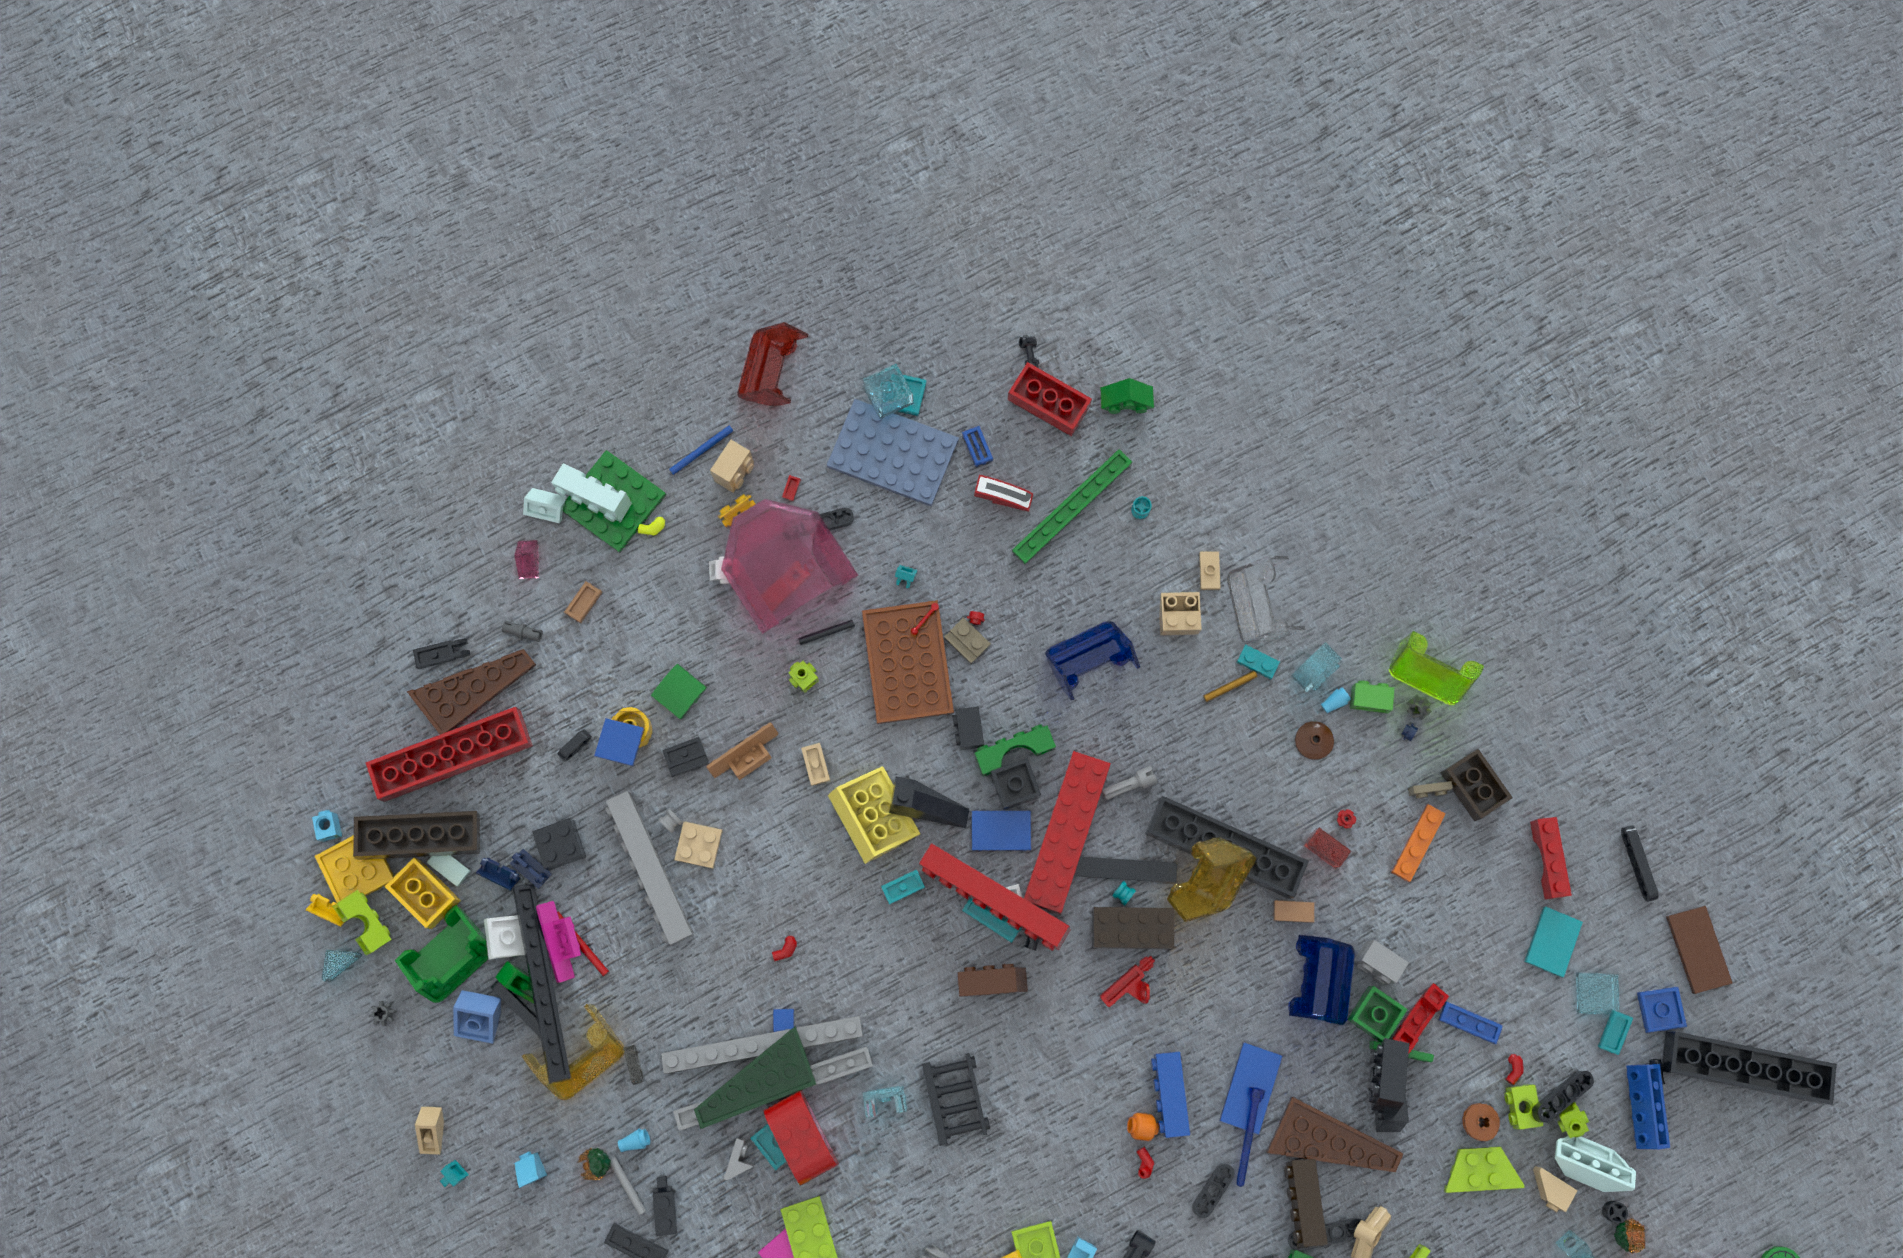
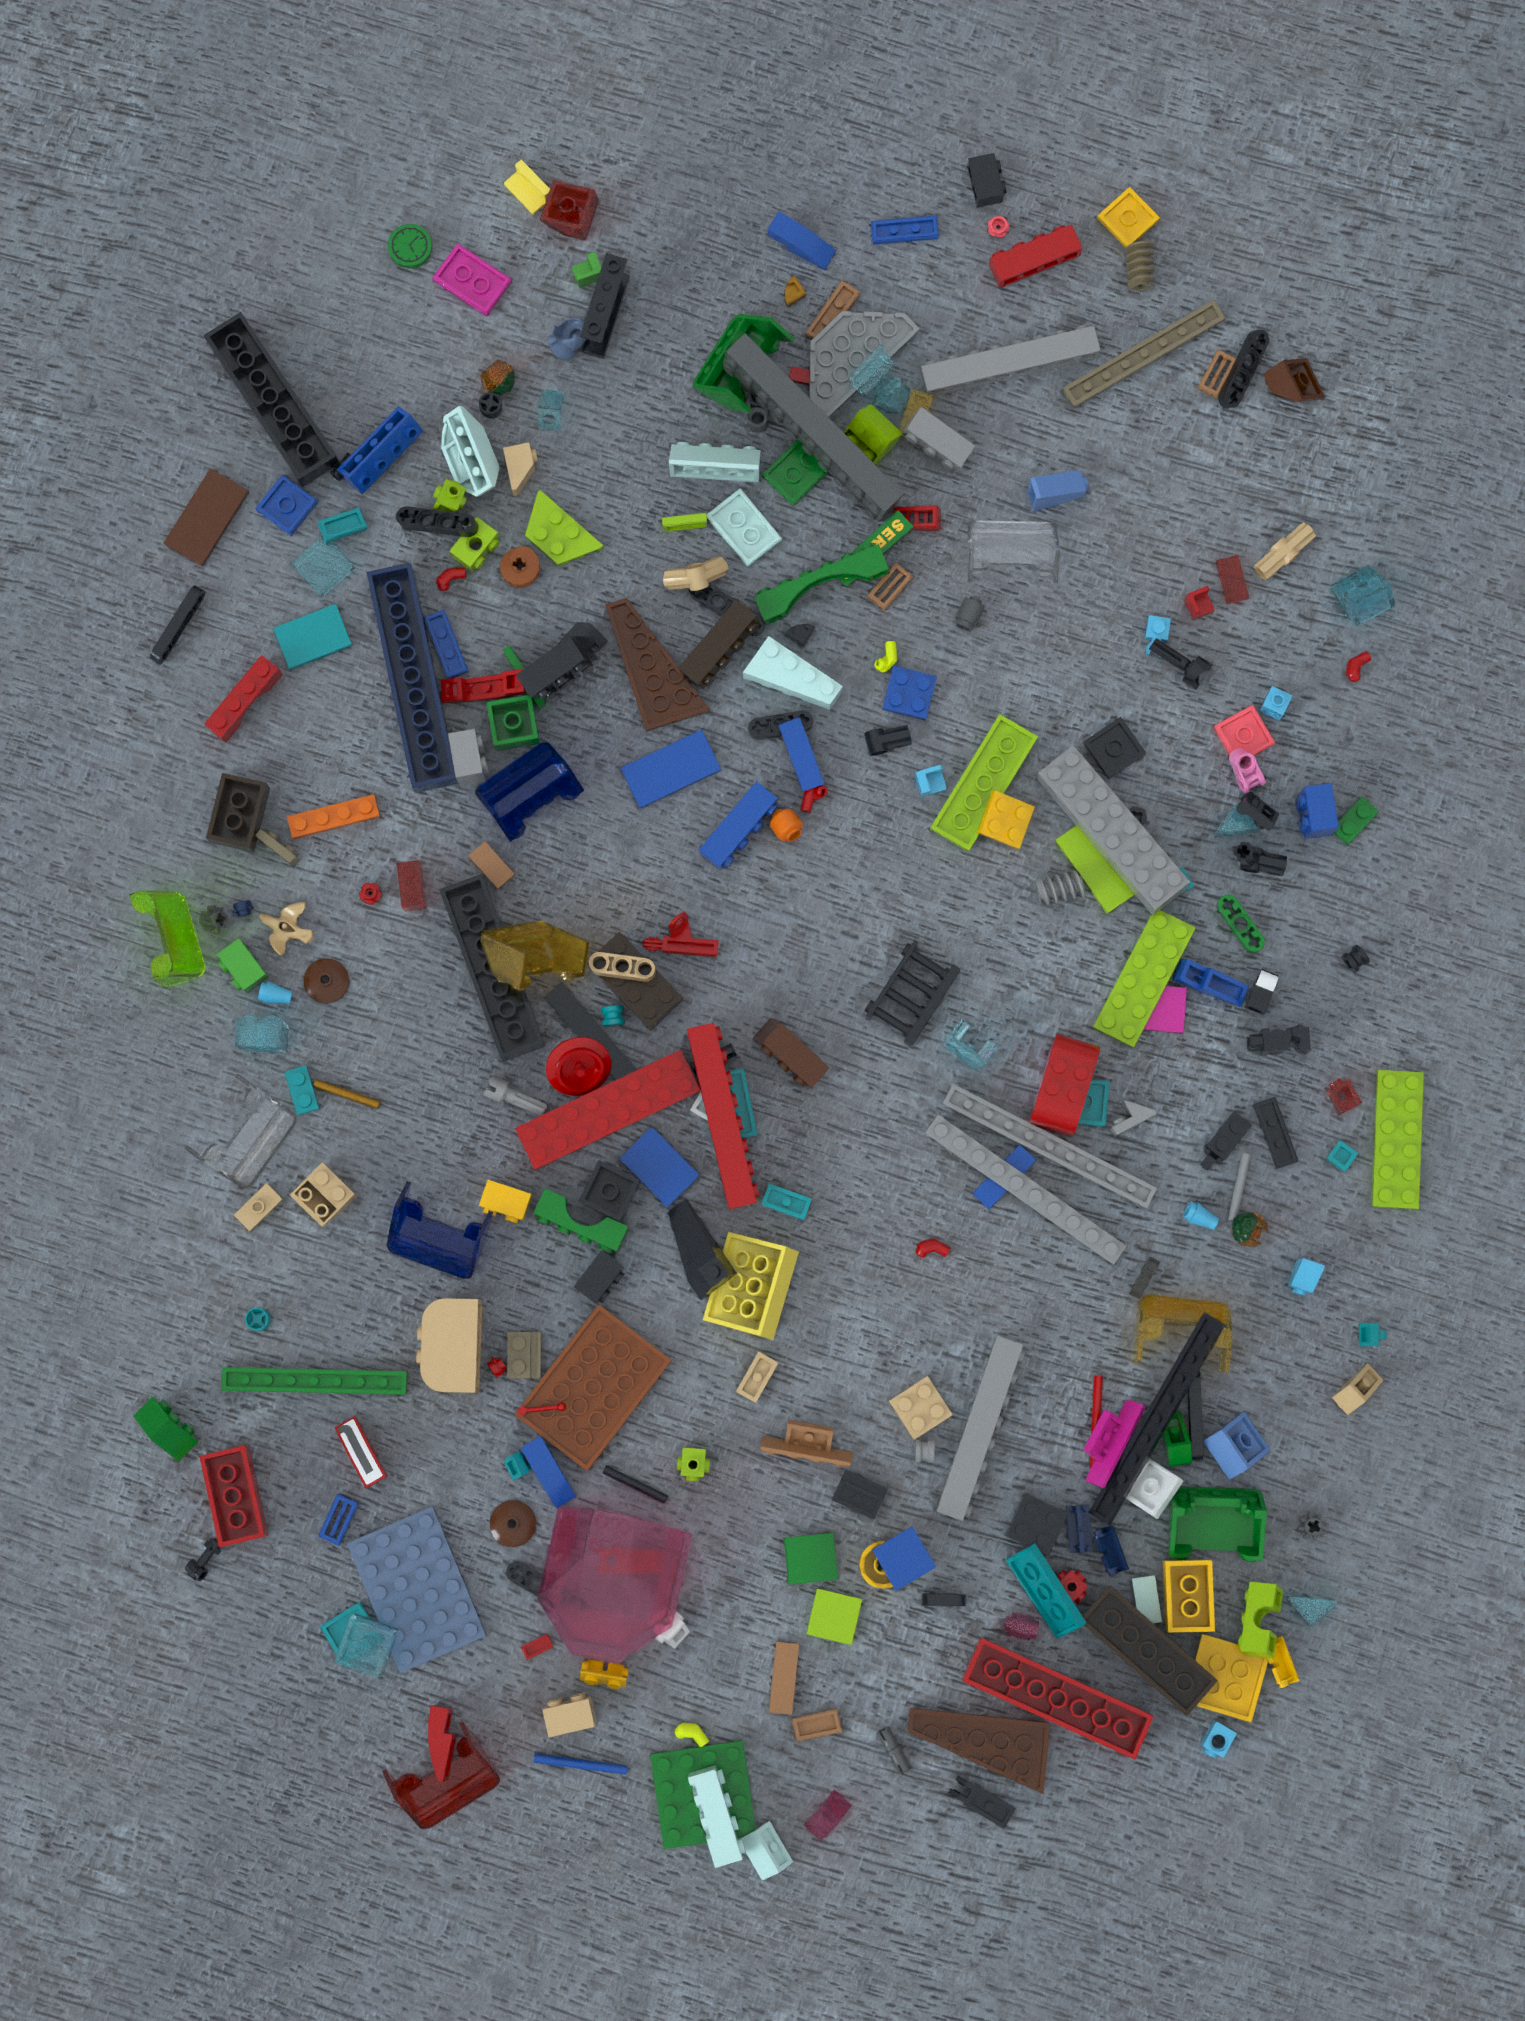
camera: 130 degrees left, 5 degrees up
dark green wing [694,1025,817,1129] -> none
clear blue piece [1236,1087,1265,1187] -> none
none -> tan animal [259,902,314,955]
none -> dark blue brick [366,563,459,793]
none -> tan brick [416,1298,482,1393]
none -> red slope [428,1705,457,1782]
none -> yellow brick [479,1180,533,1224]
none -> reddish brown dish [490,1500,536,1547]
none -> blue slope [521,1436,576,1508]
none -> red piece [546,1037,611,1096]
none -> tan beam [589,952,656,982]
none -> light aqua wedge [743,636,843,710]
none -> medium nougat tile [769,1641,799,1715]
none -> blue slope [778,717,824,791]
none -> lime tile [806,1588,862,1645]
none -> clear pink brick [1004,1613,1039,1640]
none -> teal tile [1006,1543,1086,1639]
none -> red brick [1057,1569,1088,1603]

